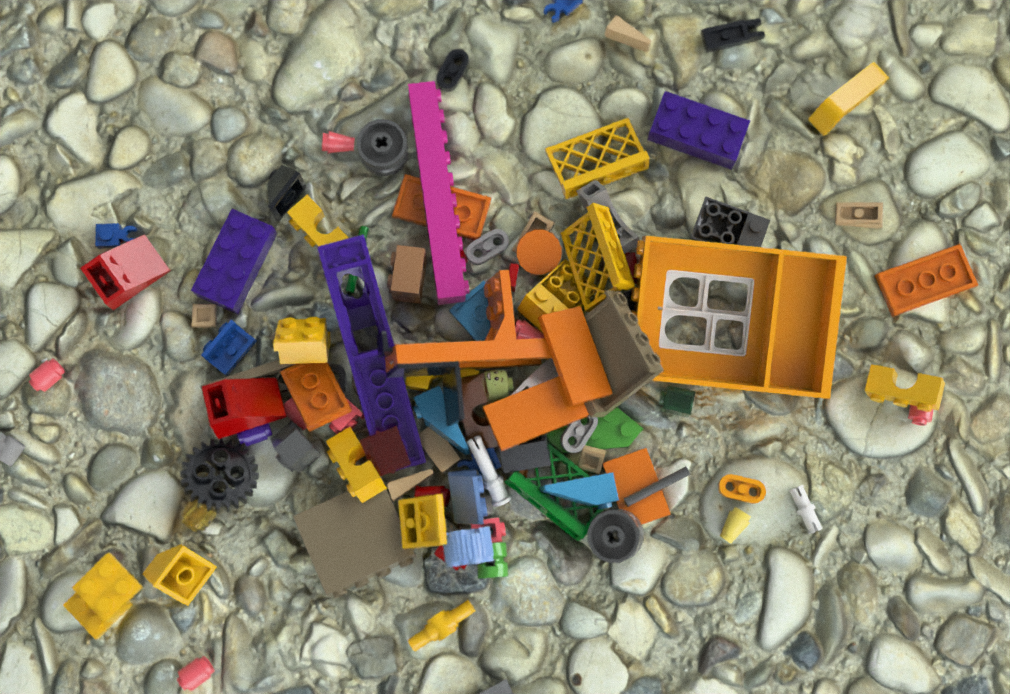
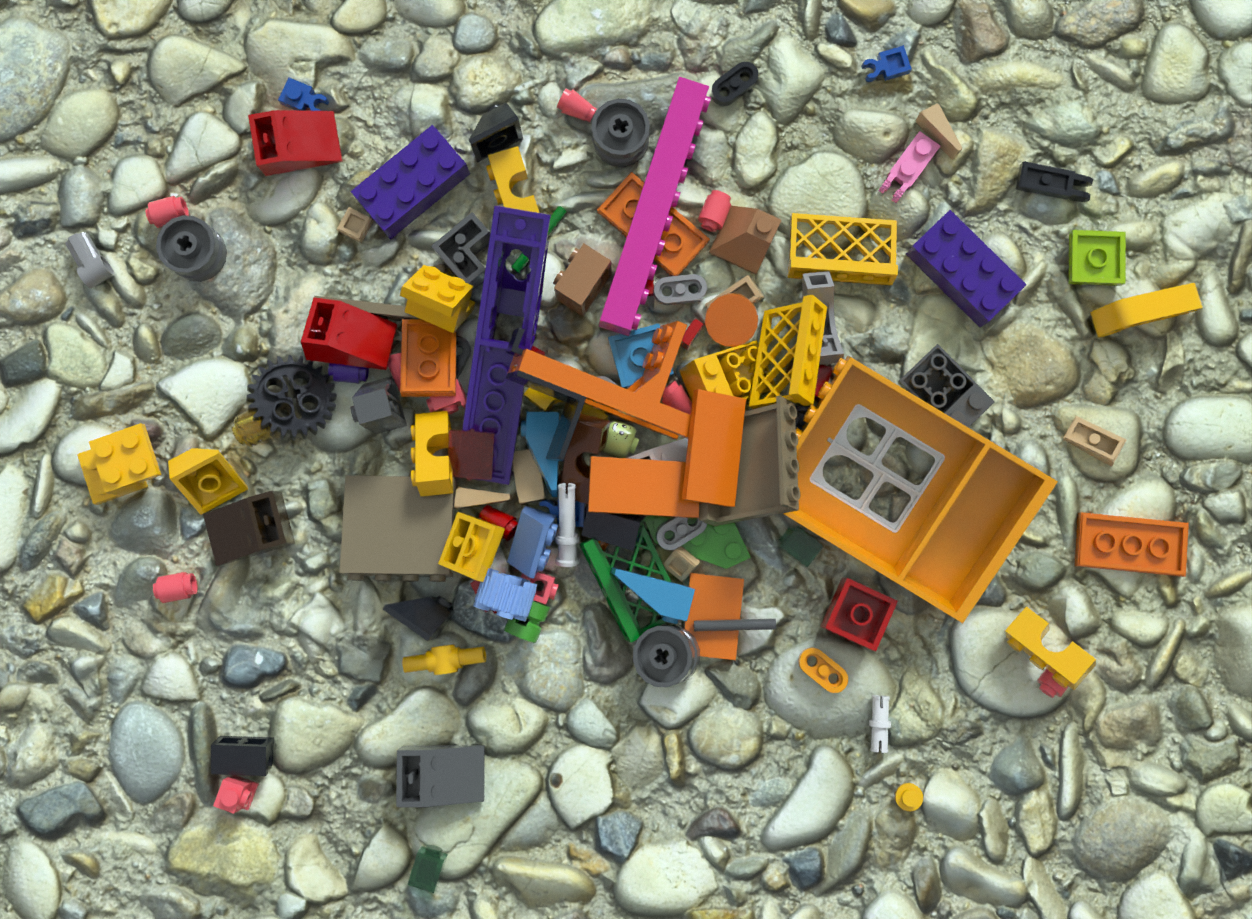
camera: 30 degrees right, 5 degrees up
blue bracket [201,320,257,376] -> none
light yellow cone [720,507,751,544] -> none
none -> dark grey wheel [156,215,227,282]
none -> dark brown slope [203,490,295,566]
none -> black slope [383,596,455,641]
none -> dark grey brick [431,212,490,291]
none -> coral brick [698,190,731,232]
none -> medium nougat slope [709,206,781,275]
none -> red brick [820,578,898,652]
none -> bright pink hinge [878,131,941,203]
none -> yellow plate [895,783,923,812]
none -> lime plate [1069,230,1126,286]

